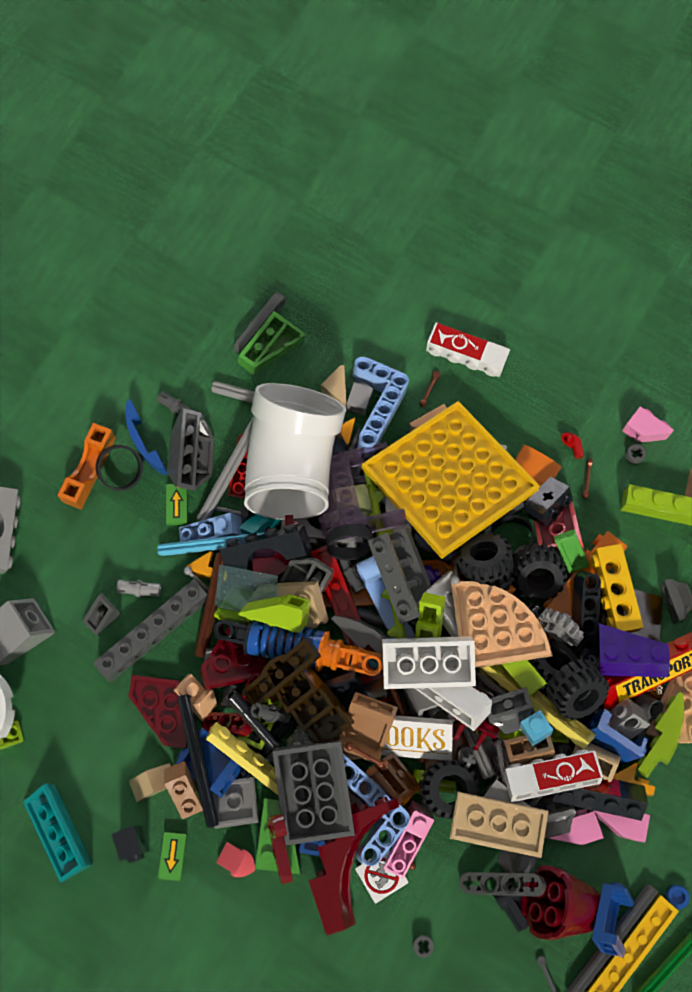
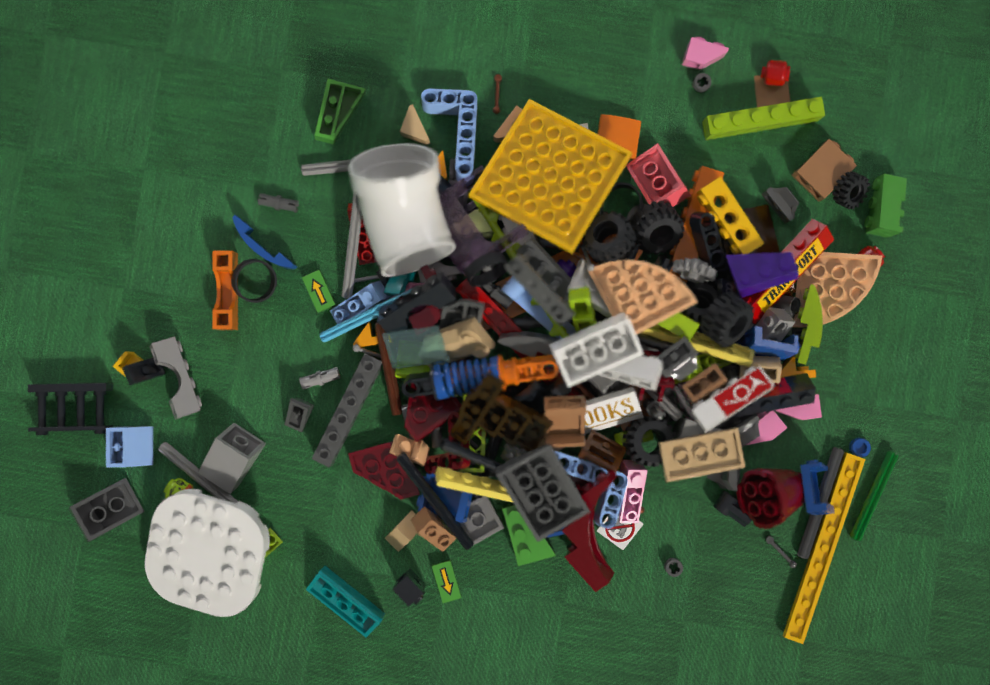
camera: 25 degrees left, 15 degrees up
dark grey wedge [168,408,214,491] -> none
coral tile [216,842,255,877] -> none
dark grey beam [233,292,287,354] -> none
lime slope [239,594,311,633] -> none
dark grey pin [251,703,291,724] -> none
dark red beam [267,814,293,885] -> none
copper hinge [345,742,388,770] -> none
light grey brick [347,382,373,416] -> none
white brick [426,323,510,377] -> none
dark grey beam [459,872,546,897] -> none
medium azure brick [520,710,553,747] -> none
black brick [524,477,573,527] -> none
bright green tile [554,529,590,573] -> none
red arm [561,432,584,459] -> none
copper hinge [582,458,593,499] -> none

